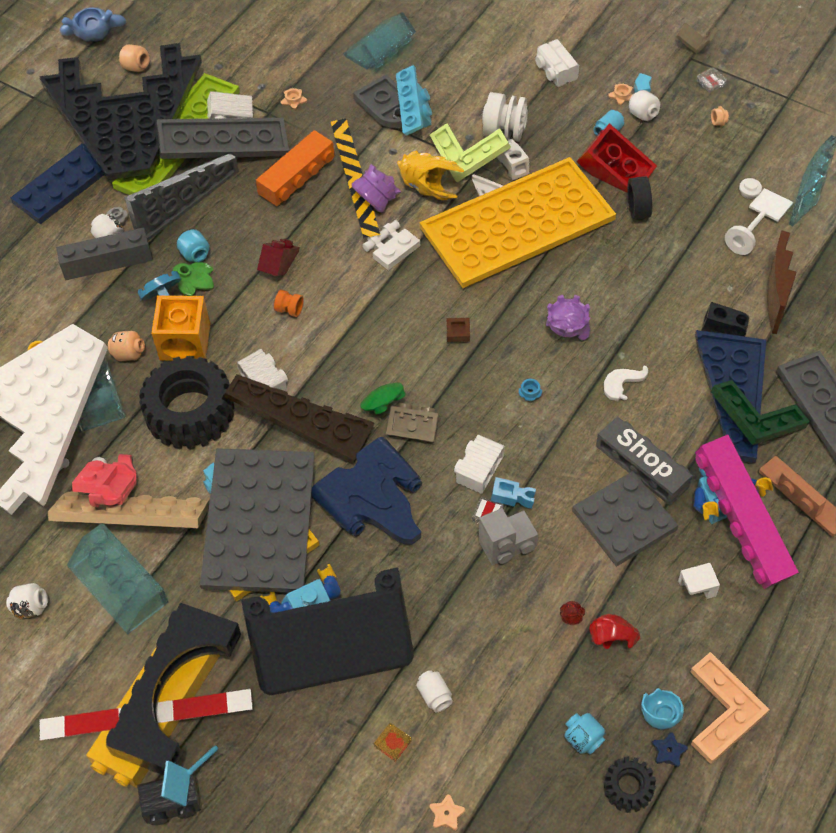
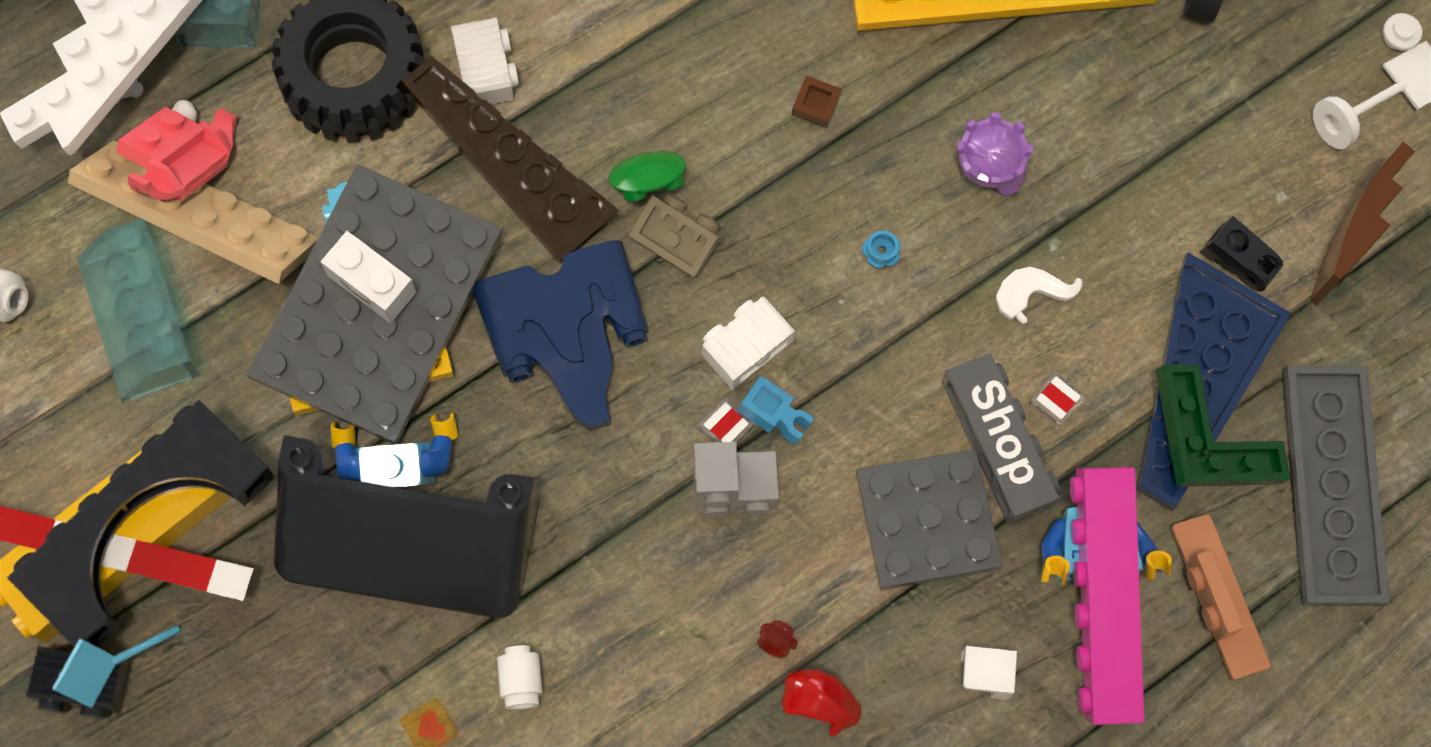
camera: 15 degrees right, 15 degrees up
none -> white brick [321,231,416,324]
none -> tile [1028,371,1087,429]

